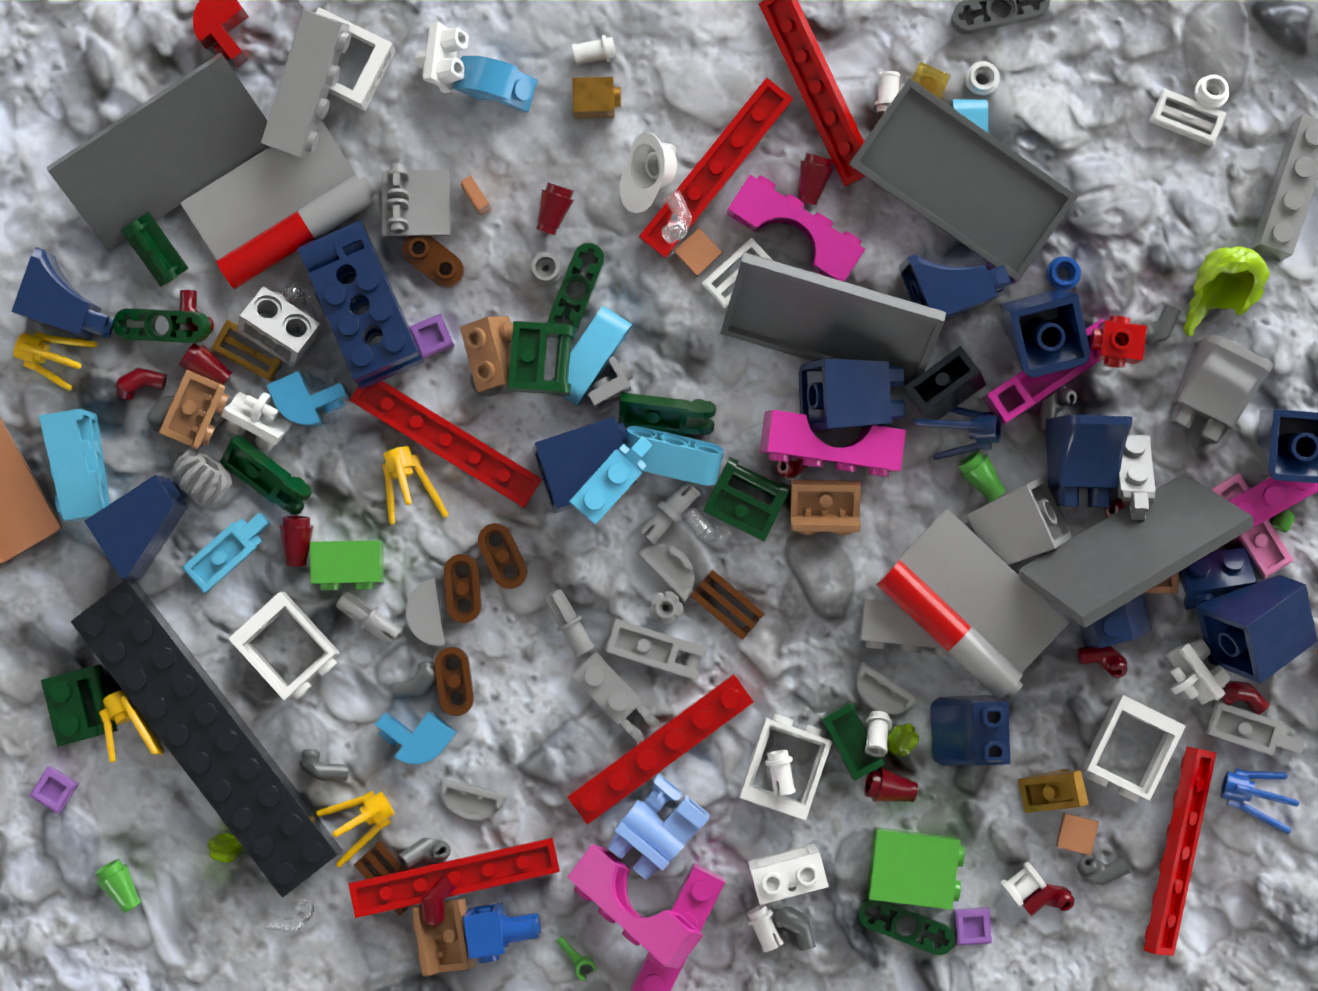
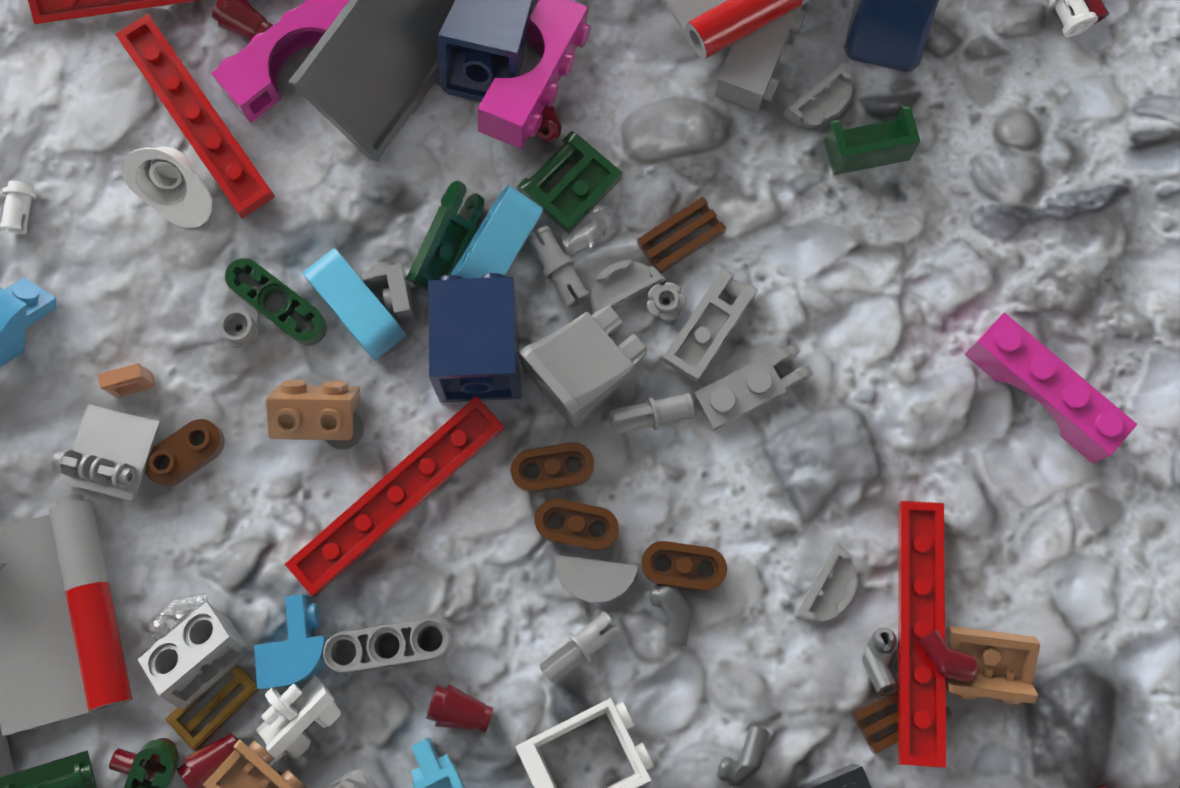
camera: 70 degrees left, 10 degrees down
dark green hinge [220,434,312,515] -> none
dark blue hinge [298,220,424,390] -> none
bright green brick [310,540,384,590] -> none
yellow plant [316,790,395,868] -> none
dark azure brick [375,711,458,764] -> none
yellow plant [382,446,449,525] -> none
medium lavender tile [409,314,455,359] -> none
blue brick [463,902,541,963] -> none
dark green plate [508,321,576,397] -> none
dark red cone [536,182,574,235] -> none
bright green hand [556,936,596,981] -> none
red plate [567,674,754,825] -> none
dark pink arch [567,844,703,969] -> none
medium azure hinge [569,436,653,525] -> none
pearl gold brick [572,77,621,119] -> none
light blue hips [608,773,710,880] -> none
clear arm [662,190,692,243] -> none
nougat tile [674,228,722,277] -> none
white tile [701,238,773,309] -> none
white window [739,713,832,820] -> none
white pin [747,905,783,952] -> none
white window [748,844,829,905] -> none
white pin [765,750,796,796] -> none
dark grey arm [772,906,816,951] -> none
medium nougat bracket [790,480,861,536] -> none
dark green beam [857,897,955,955] -> none
dark red cone [864,768,918,802] -> none
white pin [865,711,892,758] -> none
bright green brick [866,827,965,910] -> none
clear neon green plate [888,723,919,756] -> none
medium lavender tile [954,907,992,945] -> none
none -> light grey beam [323,619,454,673]
none -> light grey hips [518,305,647,430]

